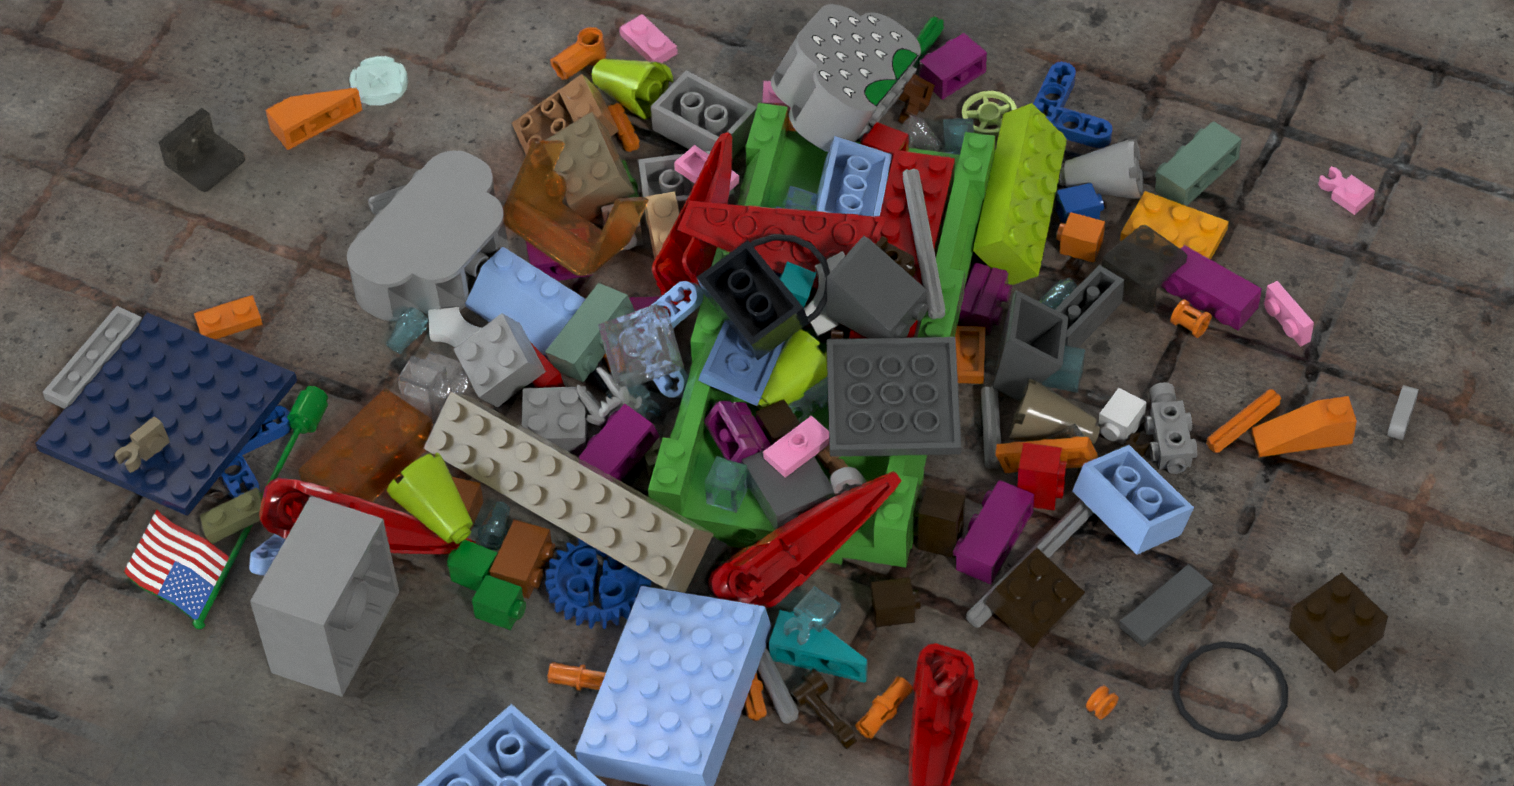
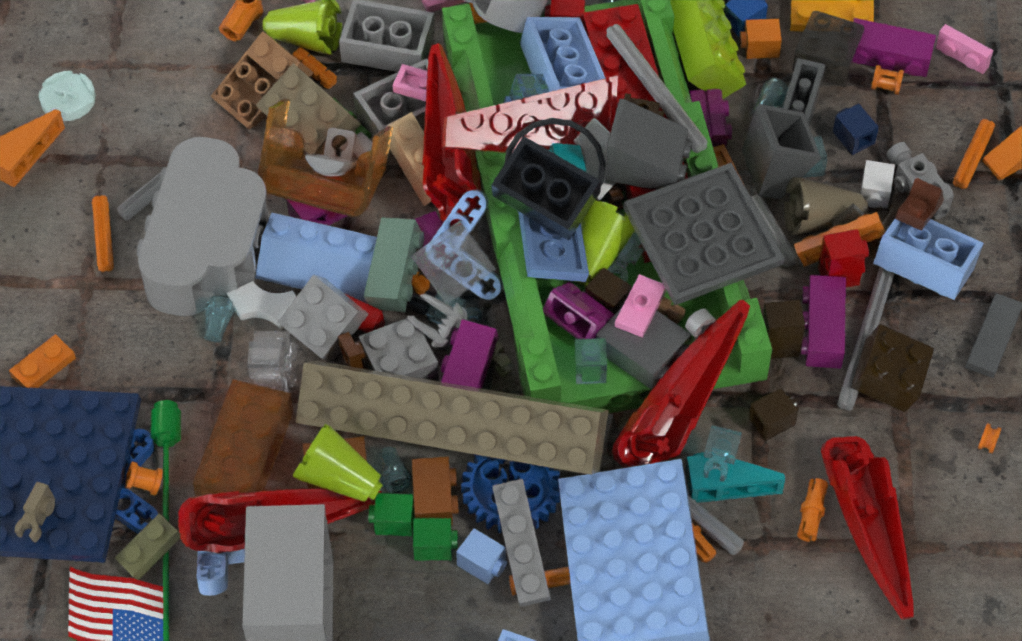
camera: 25 degrees left, 5 degrees up
dark brown brick [789,669,857,749] -> none
none -> orange axle [92,195,114,272]
none -> orange bush [125,461,163,496]
none -> light grey piece [305,128,357,177]
none -> reddish brown plate [338,332,369,370]
none -> light blue brick [456,529,507,584]
none -> light grey plate [492,479,551,607]
none -> dark blue brick [833,103,879,155]
none -> copper slope [895,178,944,231]

